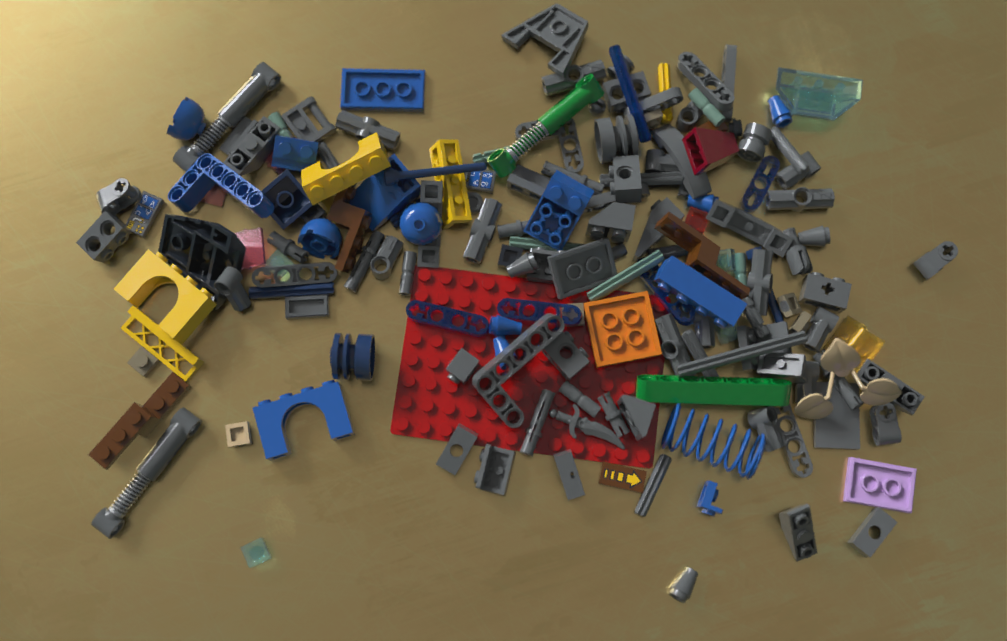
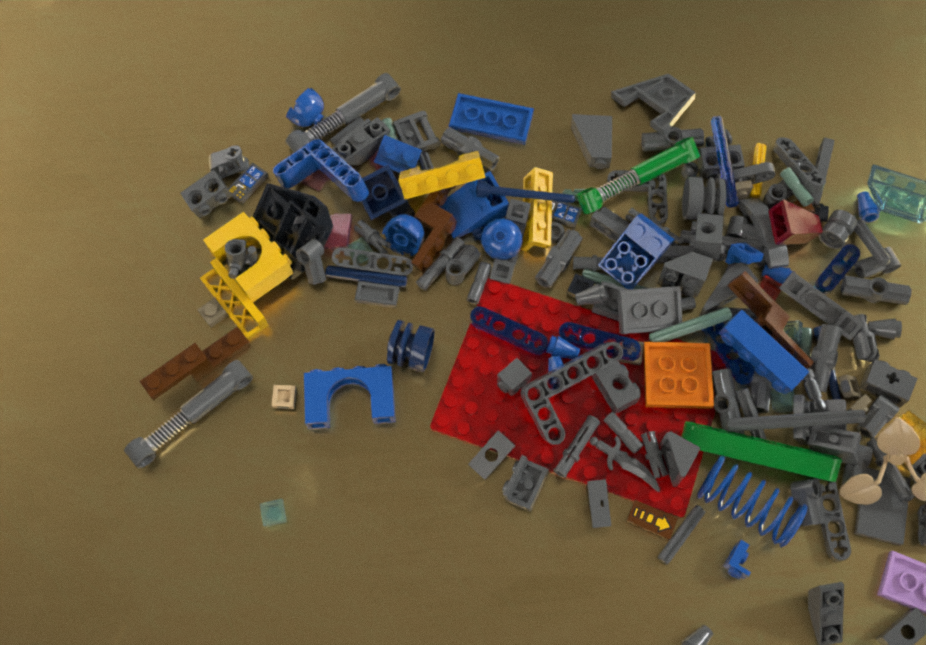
camera: 15 degrees right, 10 degrees down
none -> dark grey pin [225,239,258,279]
none -> dark grey slope [571,114,612,169]
none -> blue bracket [725,242,764,265]

